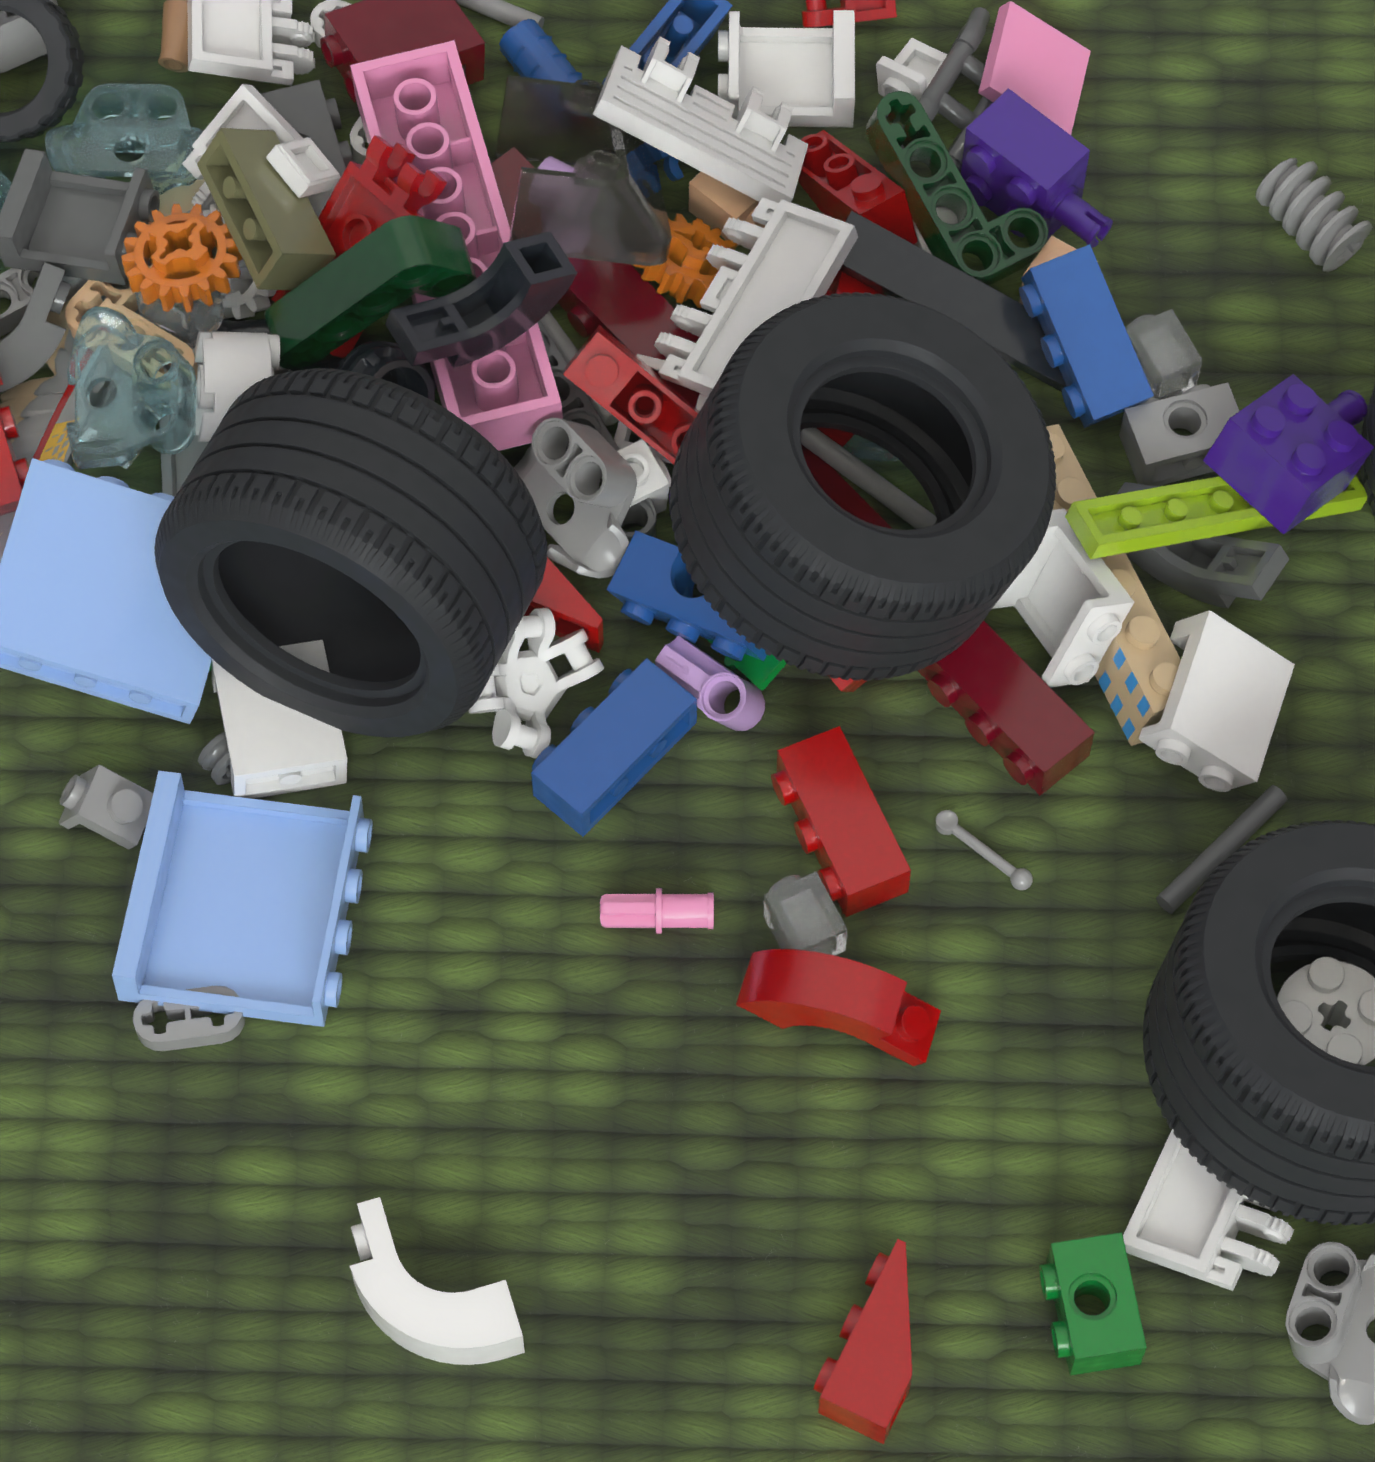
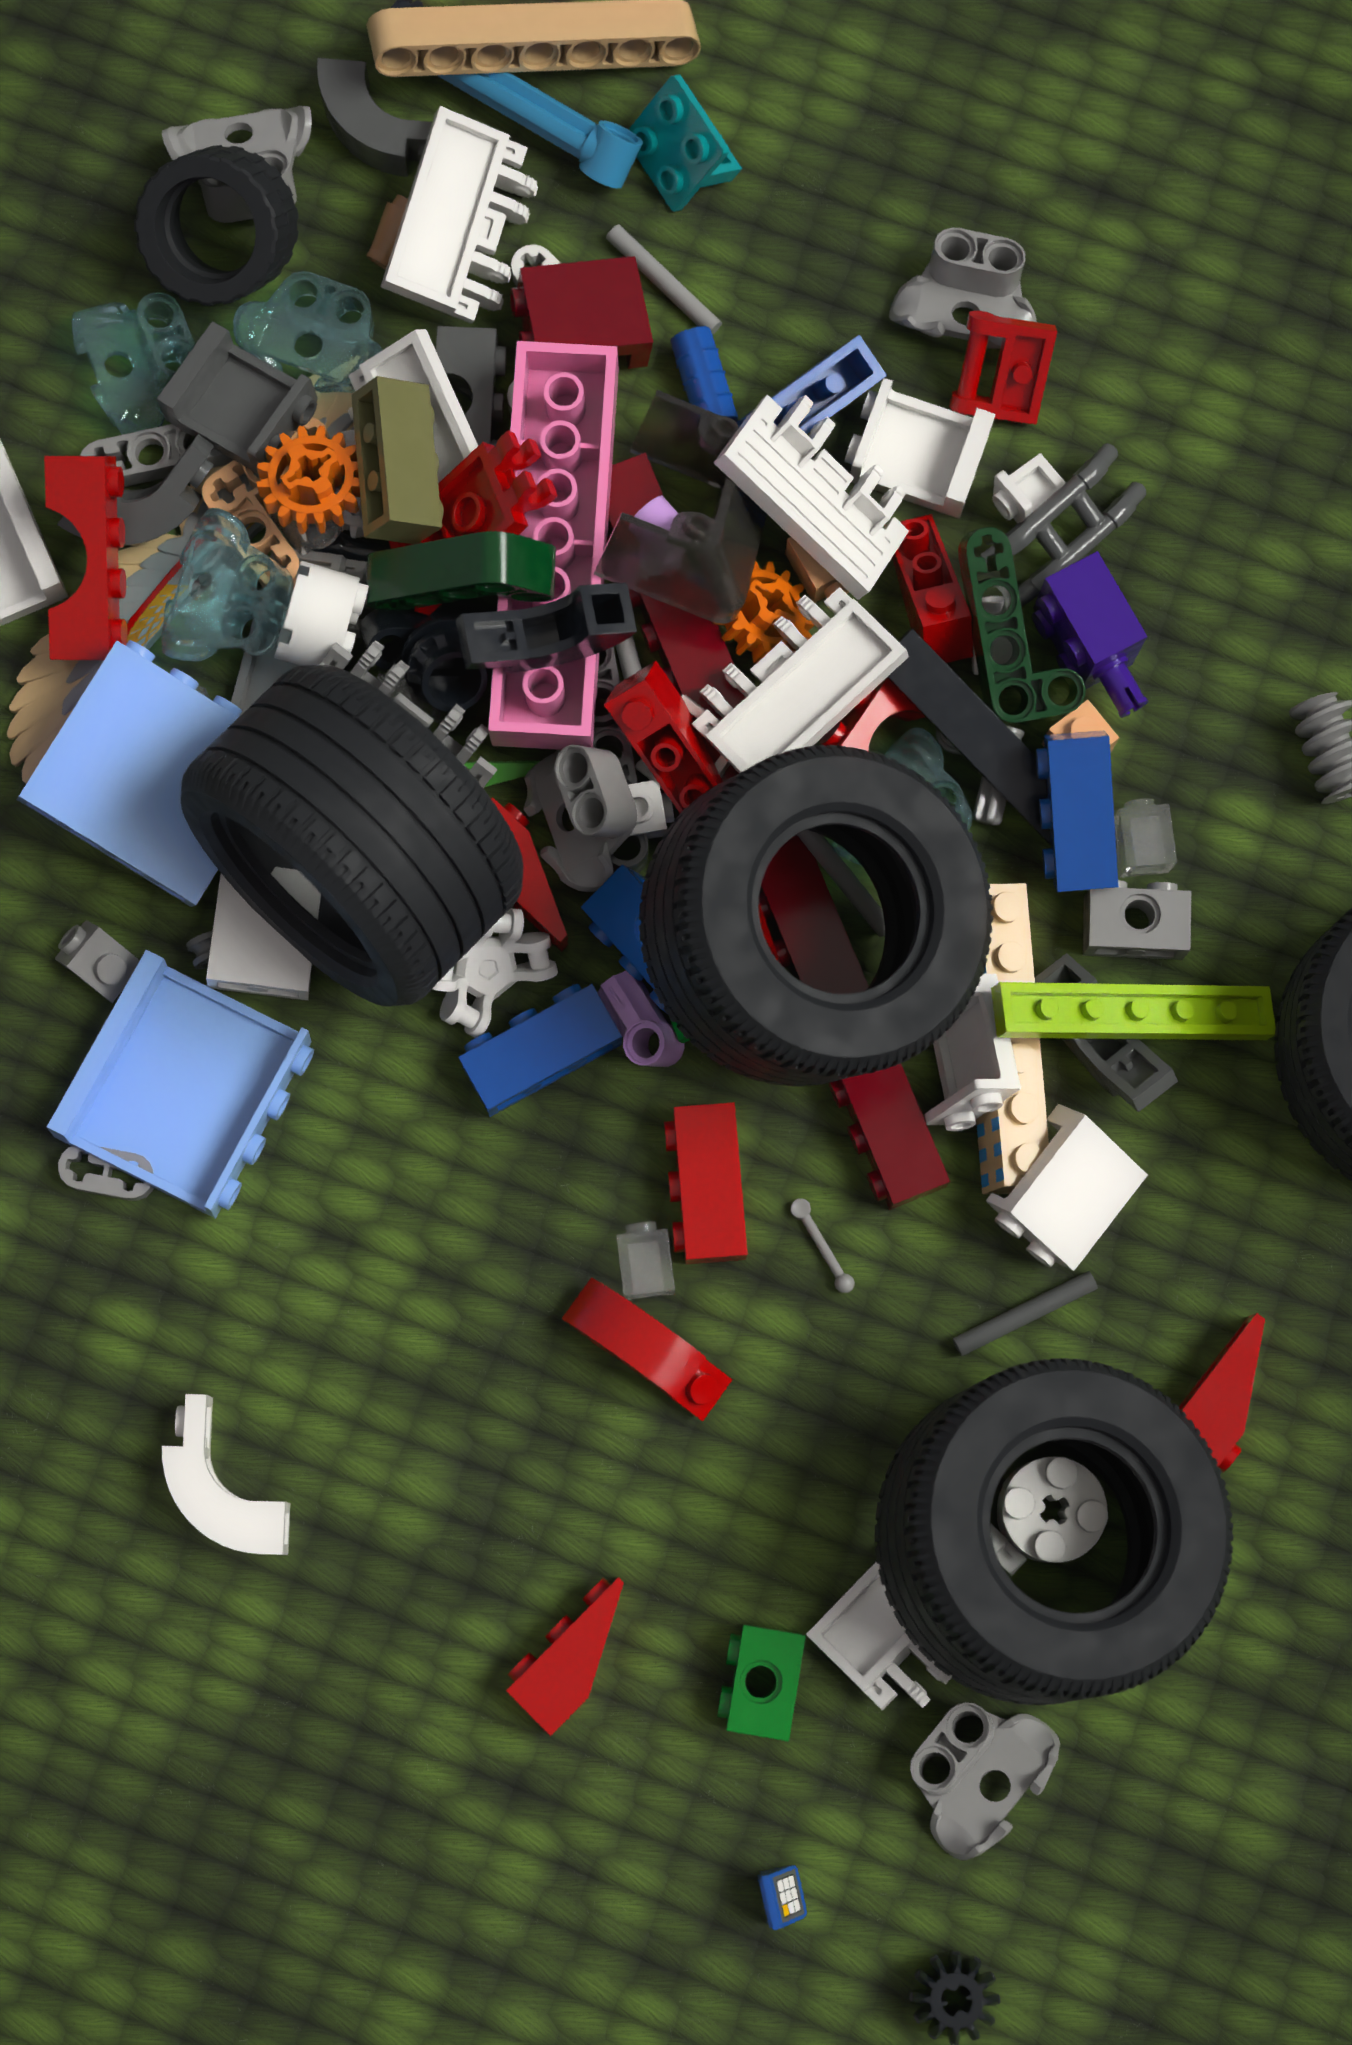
camera: 15 degrees right, 15 degrees up
white tile [266,137,341,198] -> none
bright pink axle [600,888,714,934] -> none
bright pink tile [978,1,1091,135] -> none
dark purple brick [1203,374,1374,535] -> none

